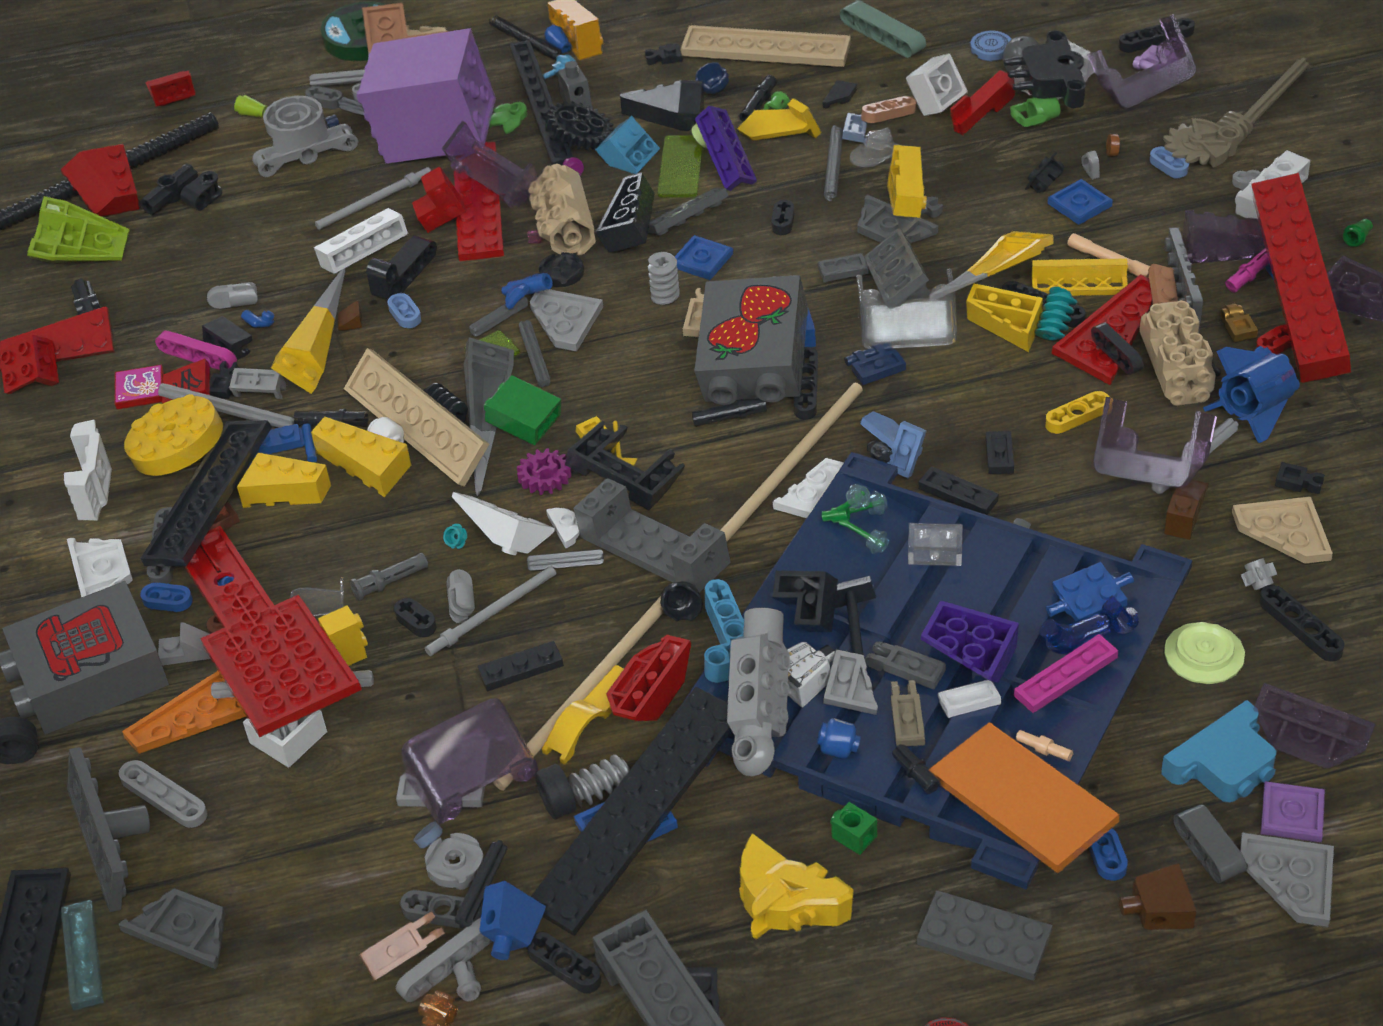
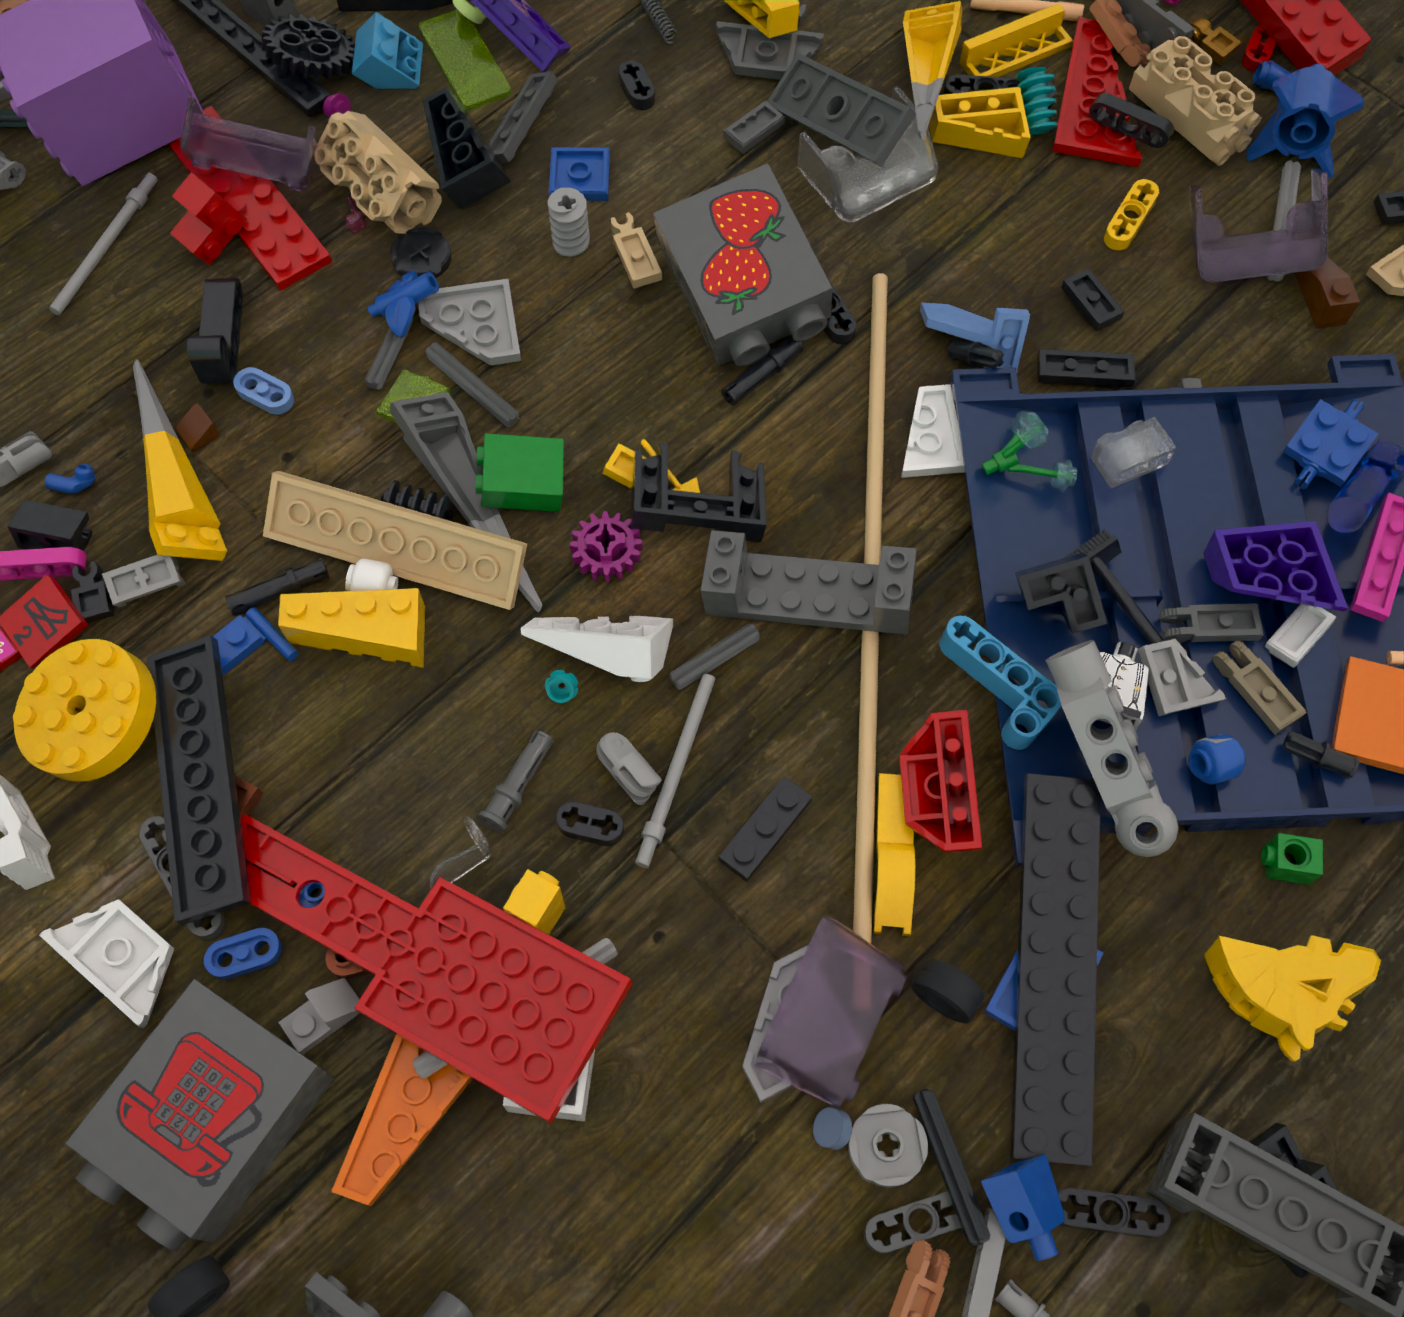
camera: 35 degrees left, 20 degrees up
light grey plate [119,760,207,828] -> none
light grey axle [158,383,295,428] -> none
yellow wedge [237,453,331,508] -> none
white brick [314,208,408,274] -> none
bright green plate [489,102,527,134] -> none
white plate [546,508,580,548] -> none
light grey piece [569,755,630,808] -> none
black hair [660,581,703,622] -> none
dark blue plate [844,342,906,385] -> none

